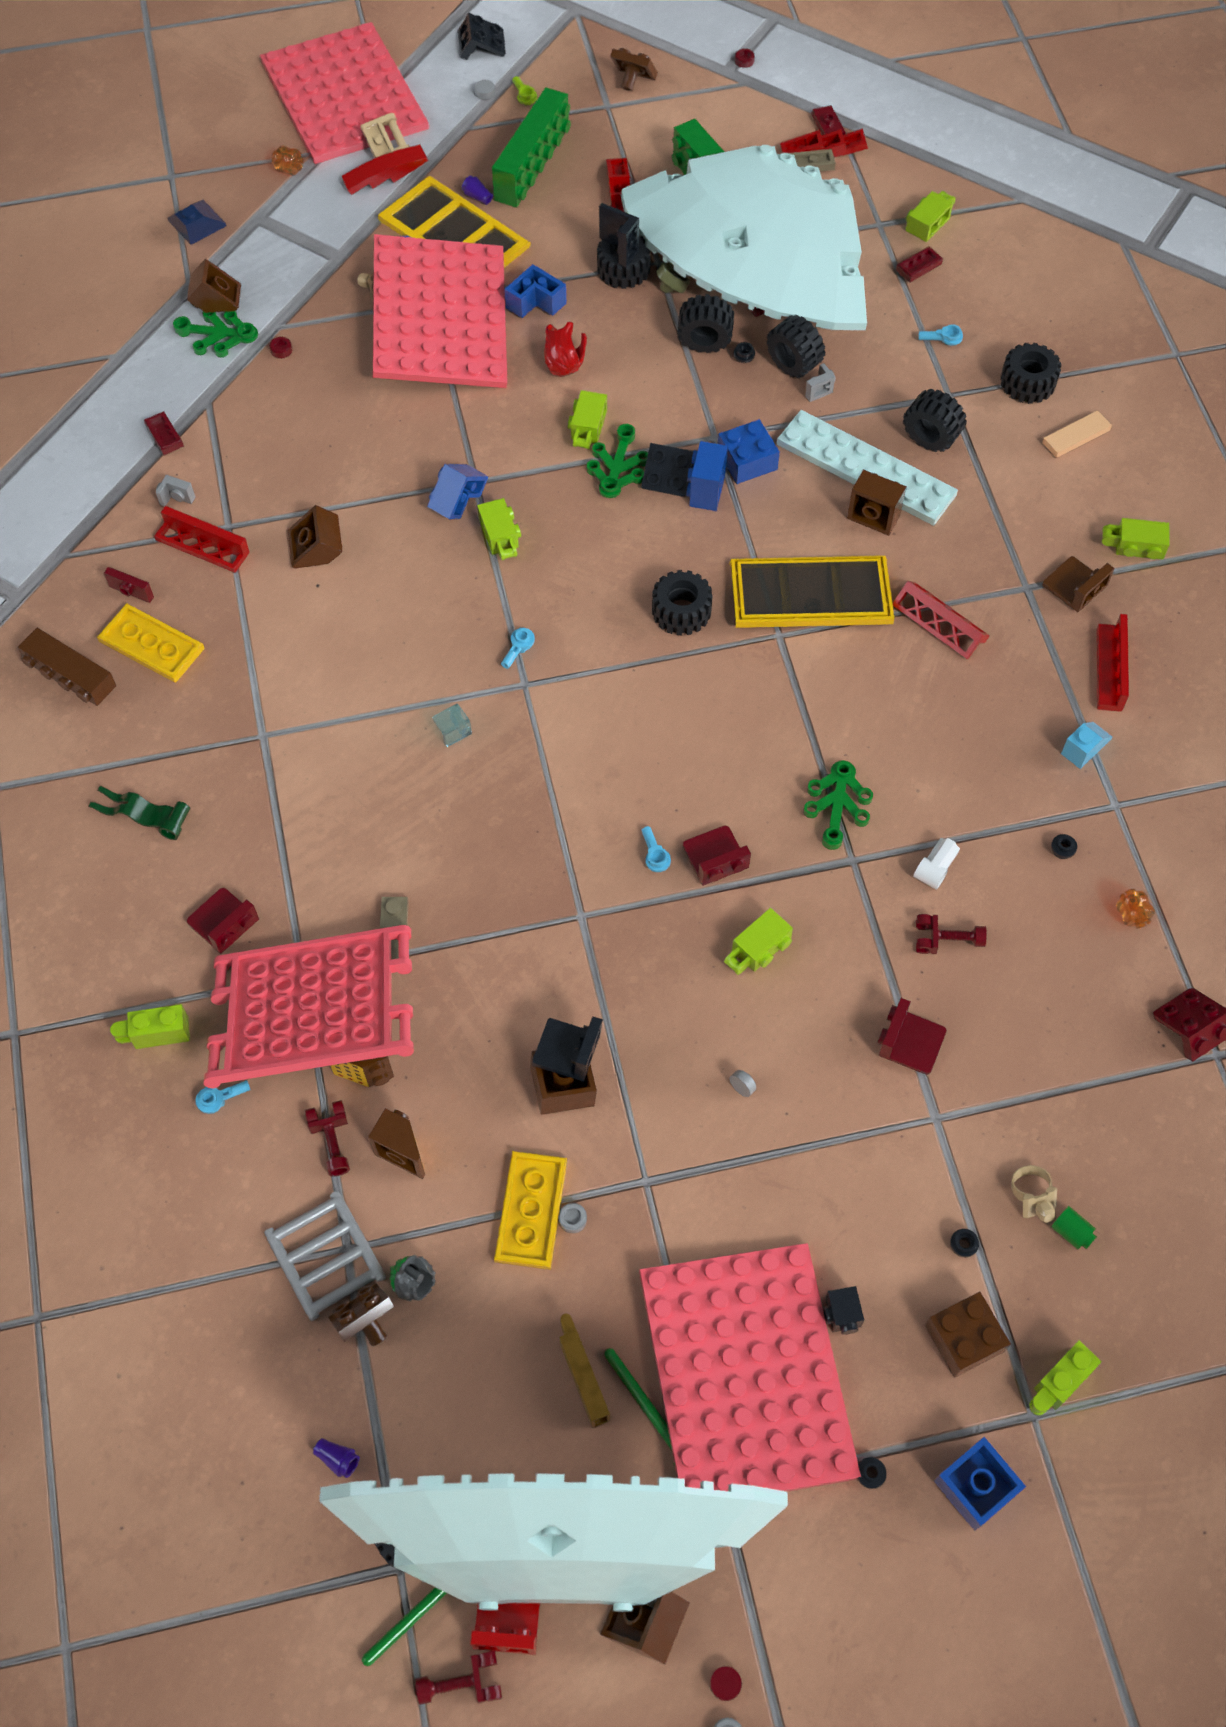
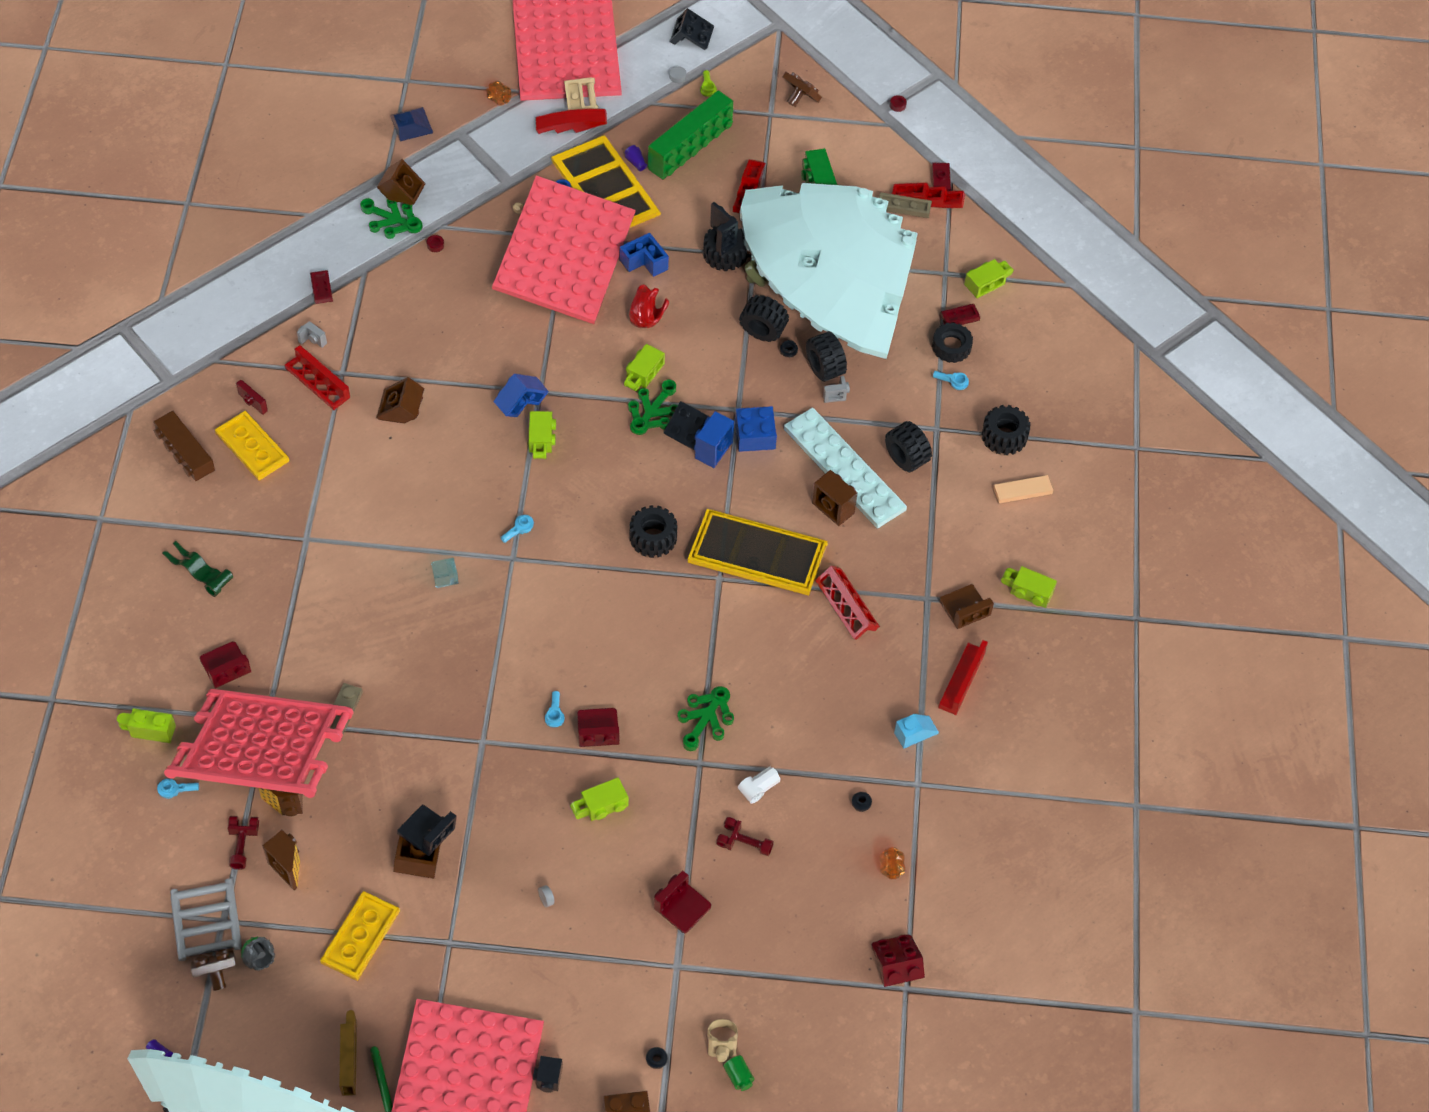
camera: 15 degrees right, 5 degrees down
light grey tile [559,1203,587,1233] -> none
none -> black tyre [932,323,973,363]

